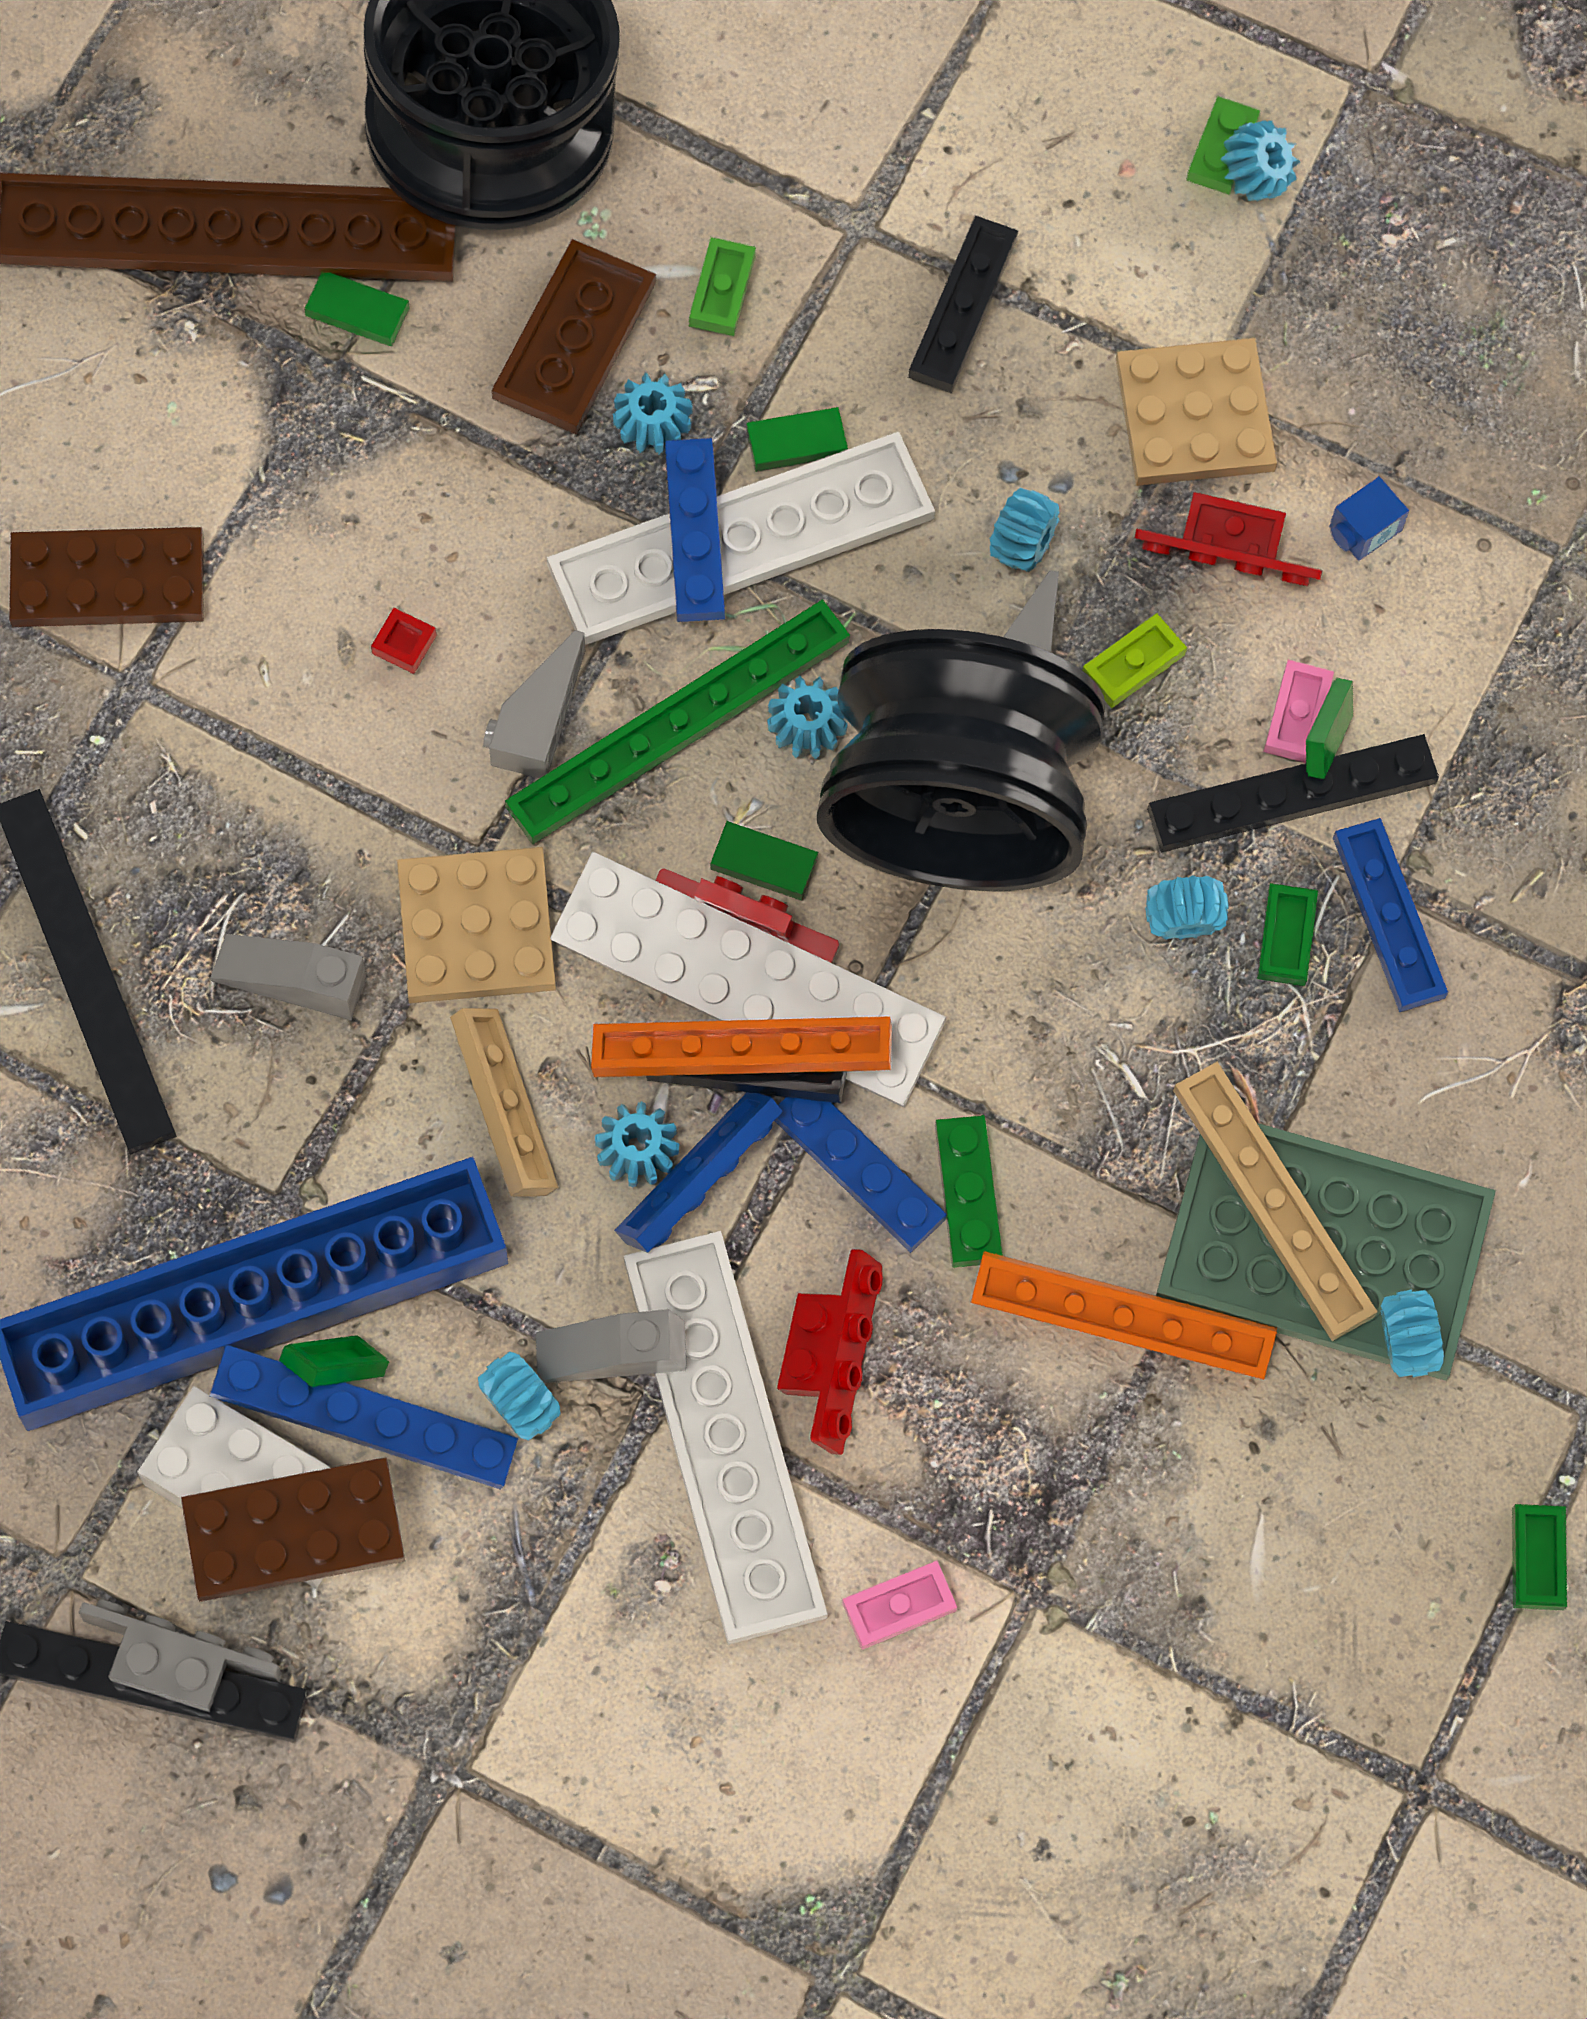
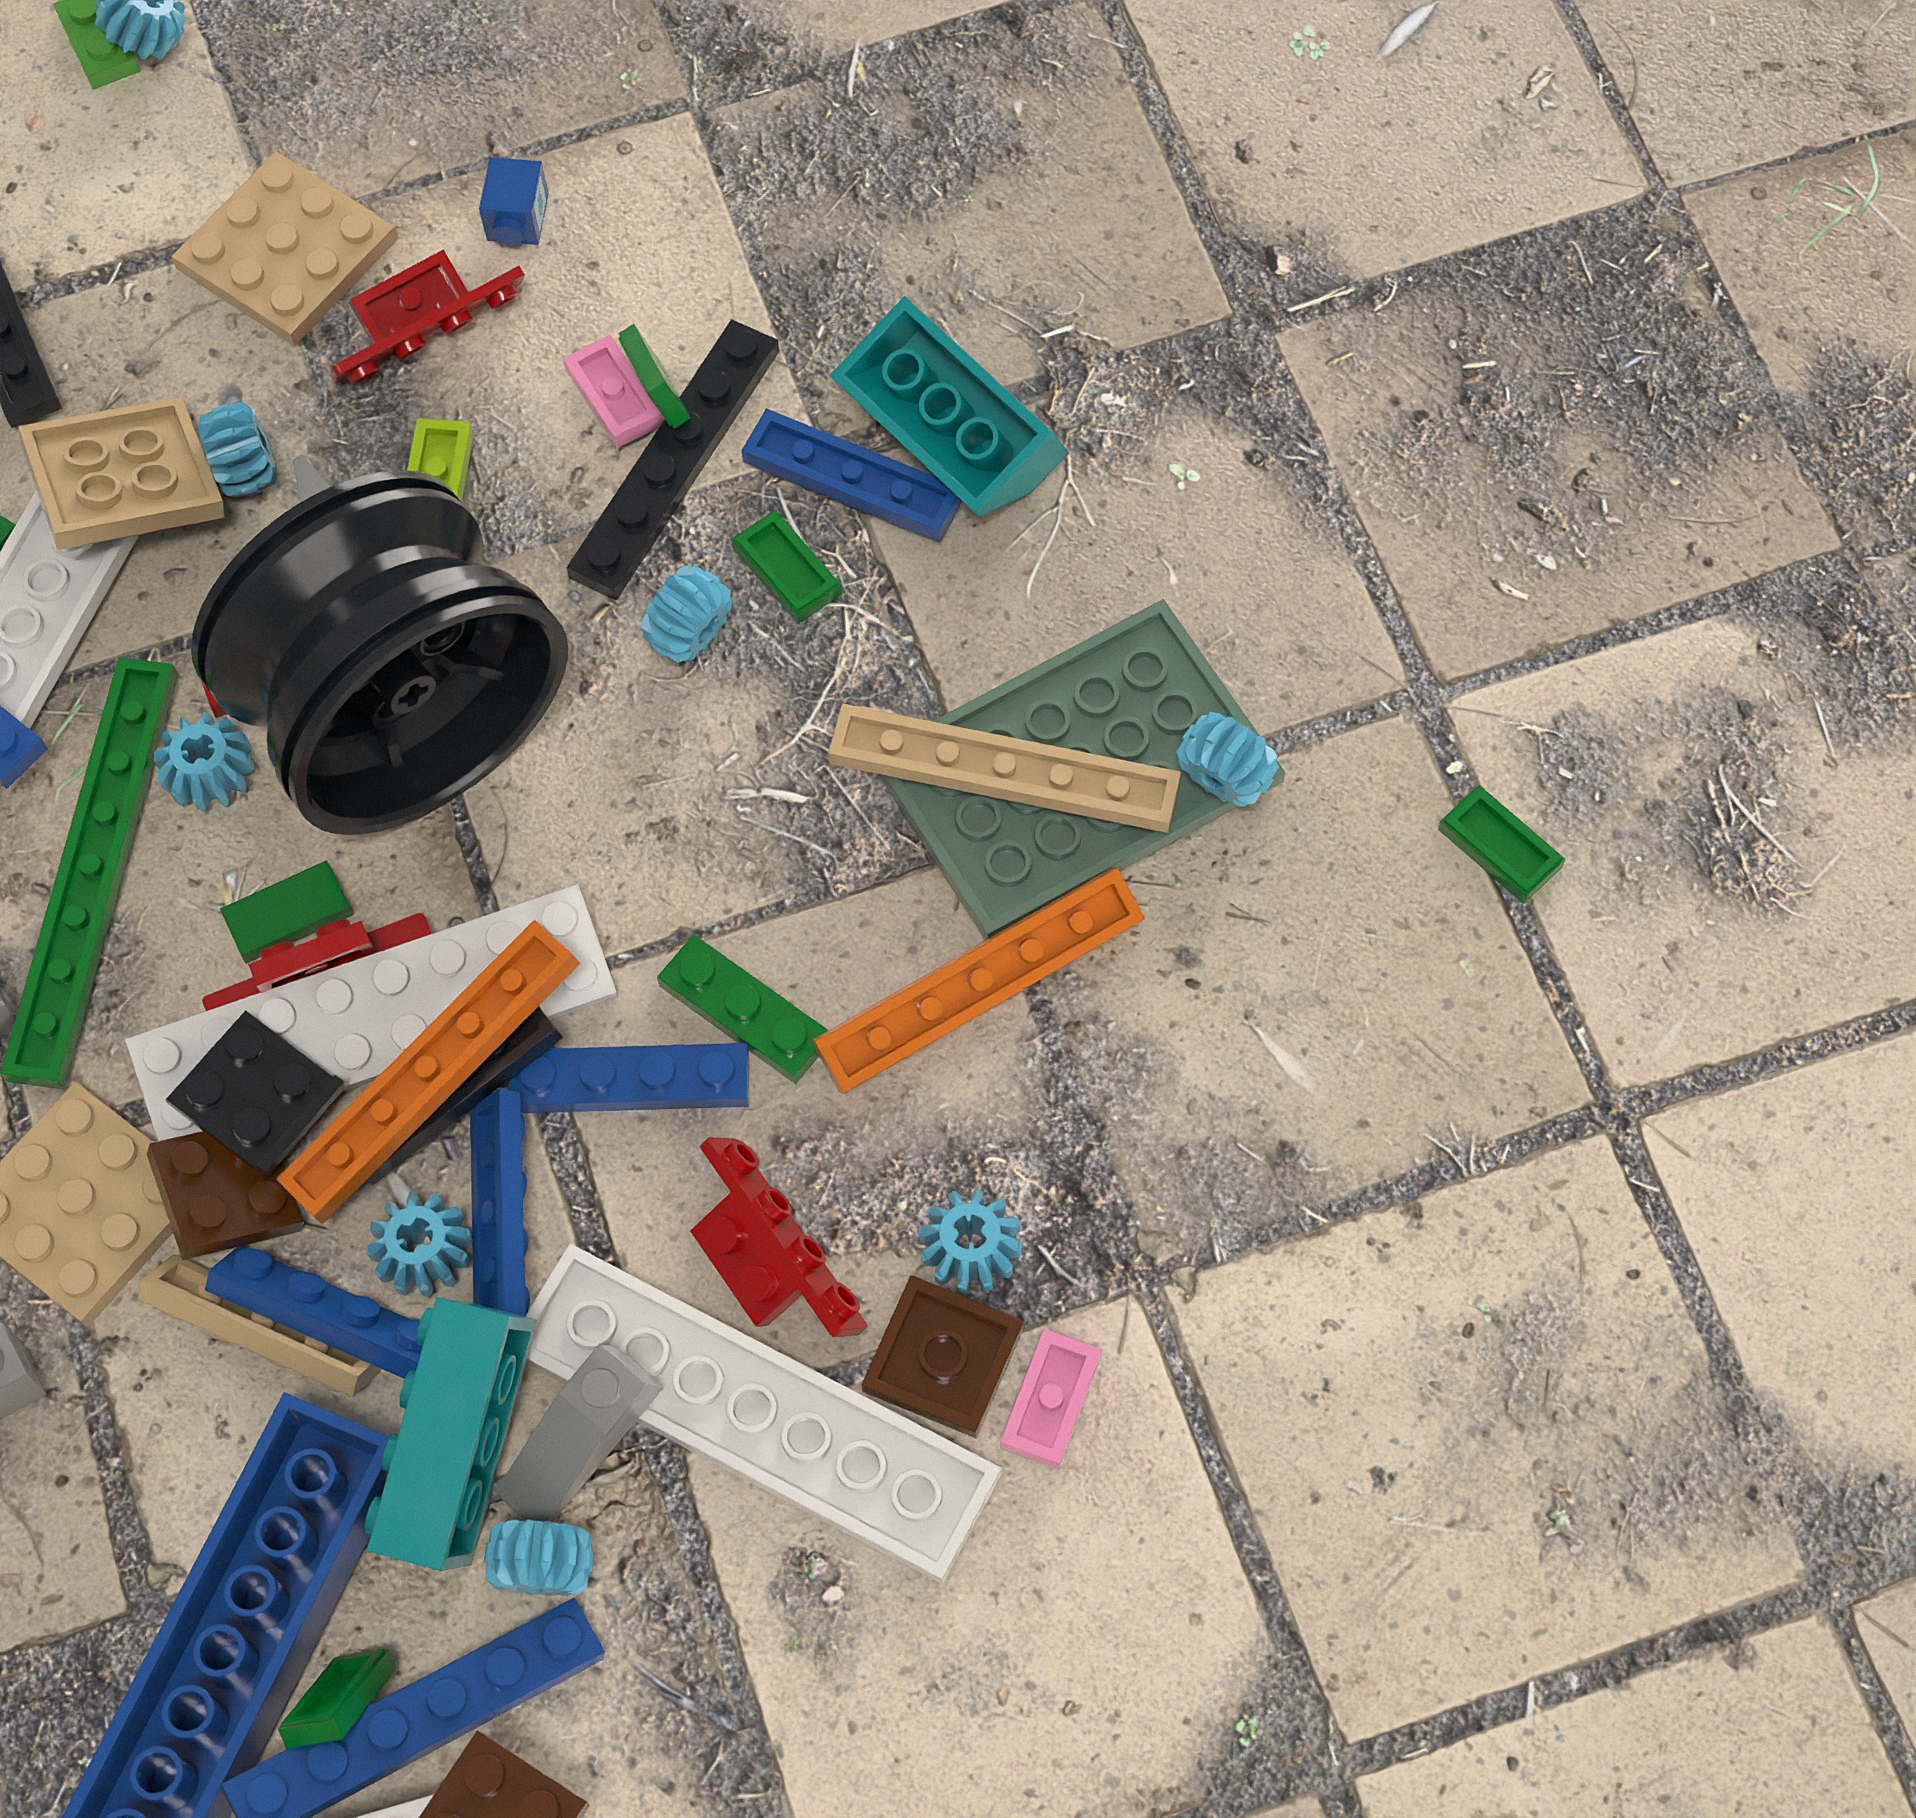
camera: 40 degrees left, 5 degrees down
none -> tan plate [18,397,224,550]
none -> reddish brown plate [147,1131,304,1260]
none -> black piece [166,1010,344,1179]
none -> blue plate [205,1246,423,1379]
none -> teal brick [364,1297,537,1571]
none -> teal slope [829,295,1069,517]
none -> reddish brown plate [861,1275,1024,1439]
none -> medium azure gear [919,1188,1022,1295]

